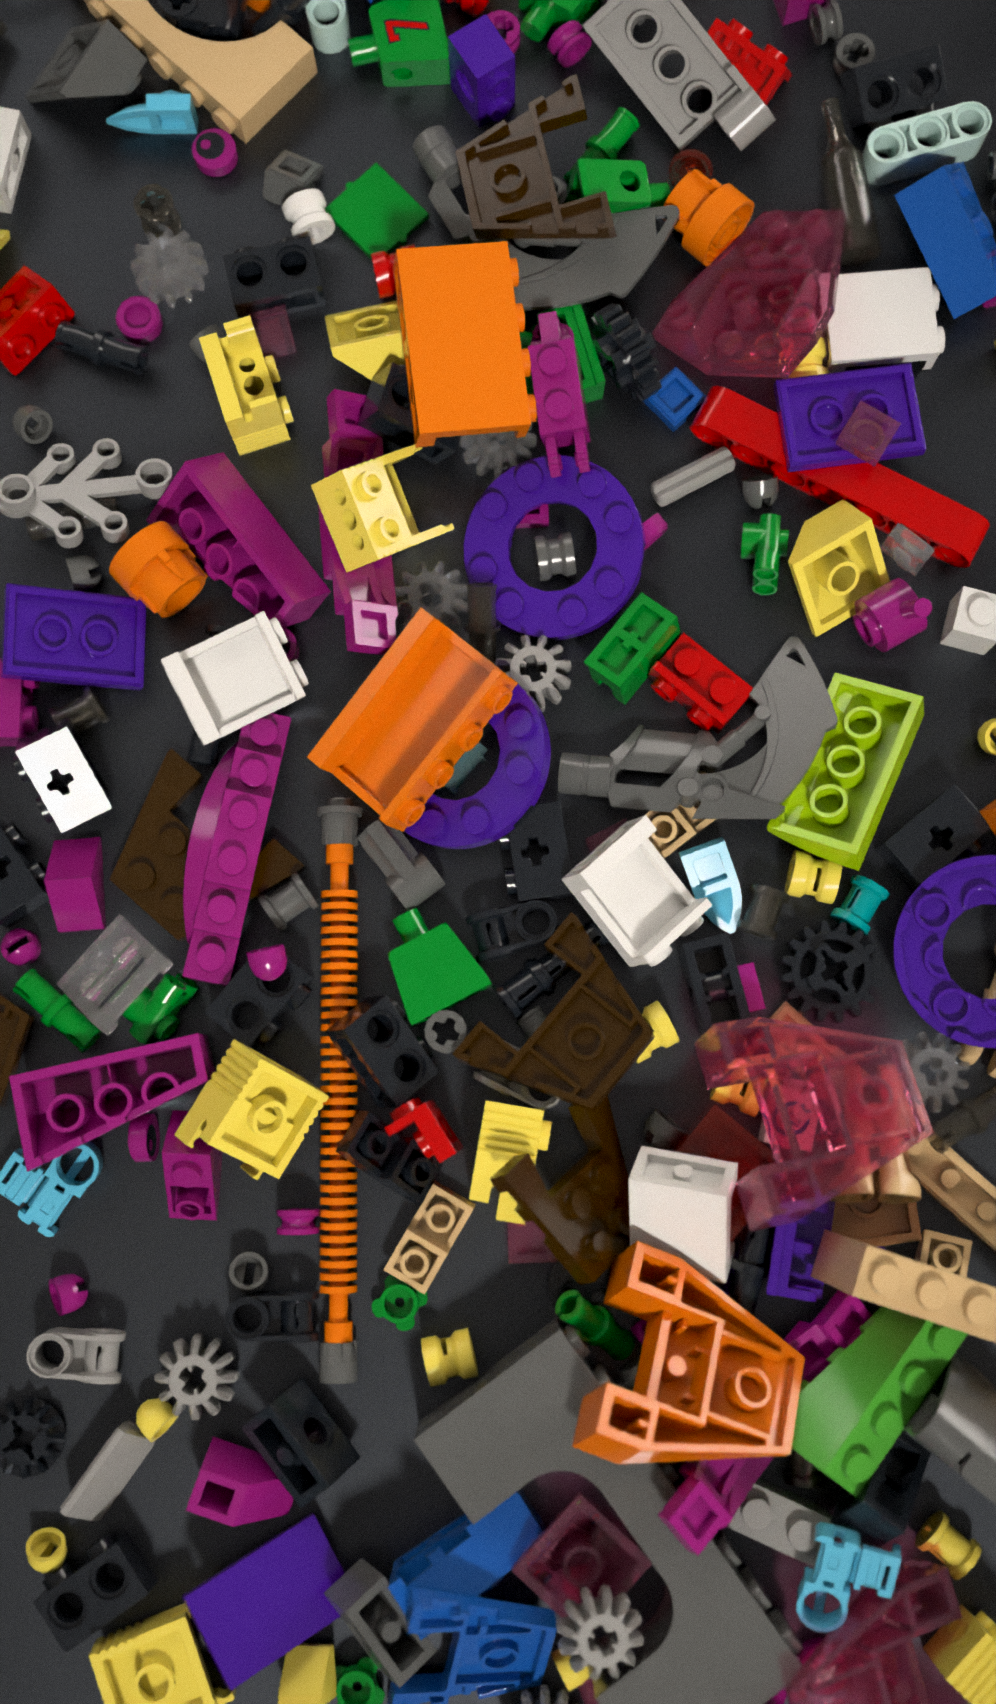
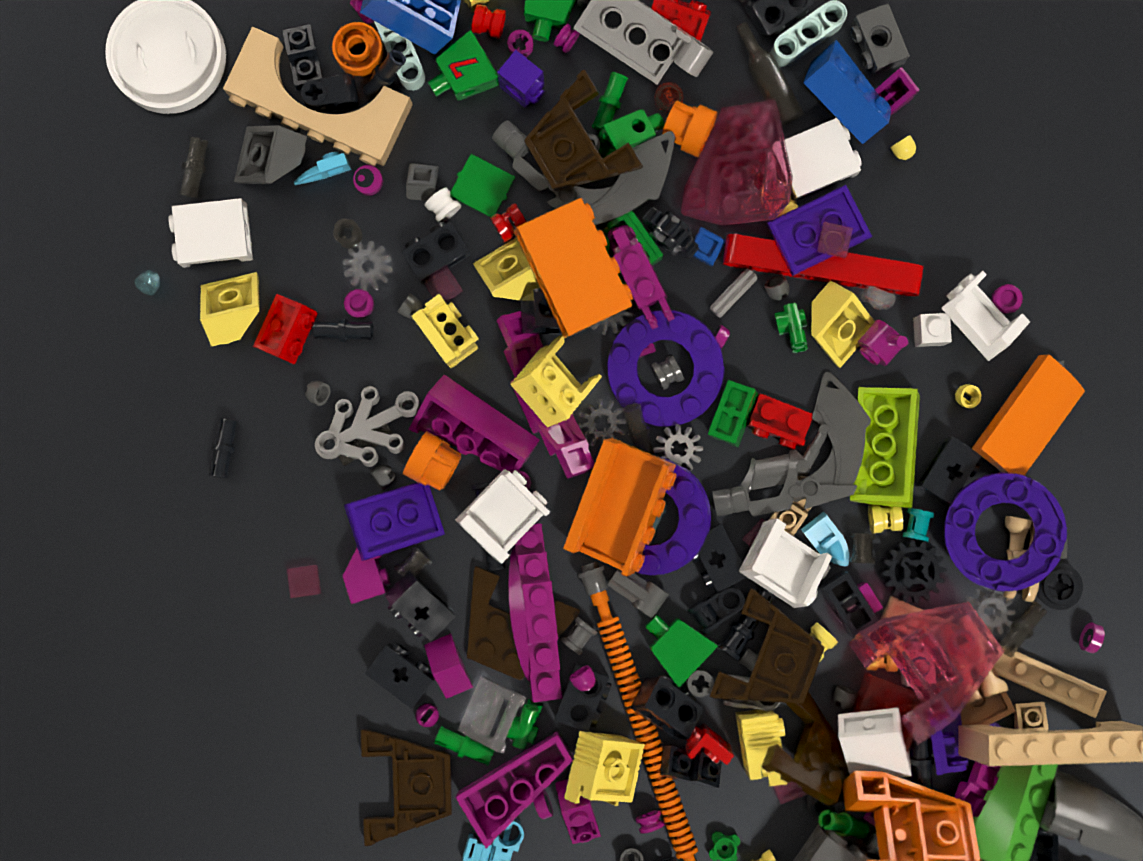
camera: 20 degrees left, 5 degrees up
tan slope [384,1180,476,1295] -> none

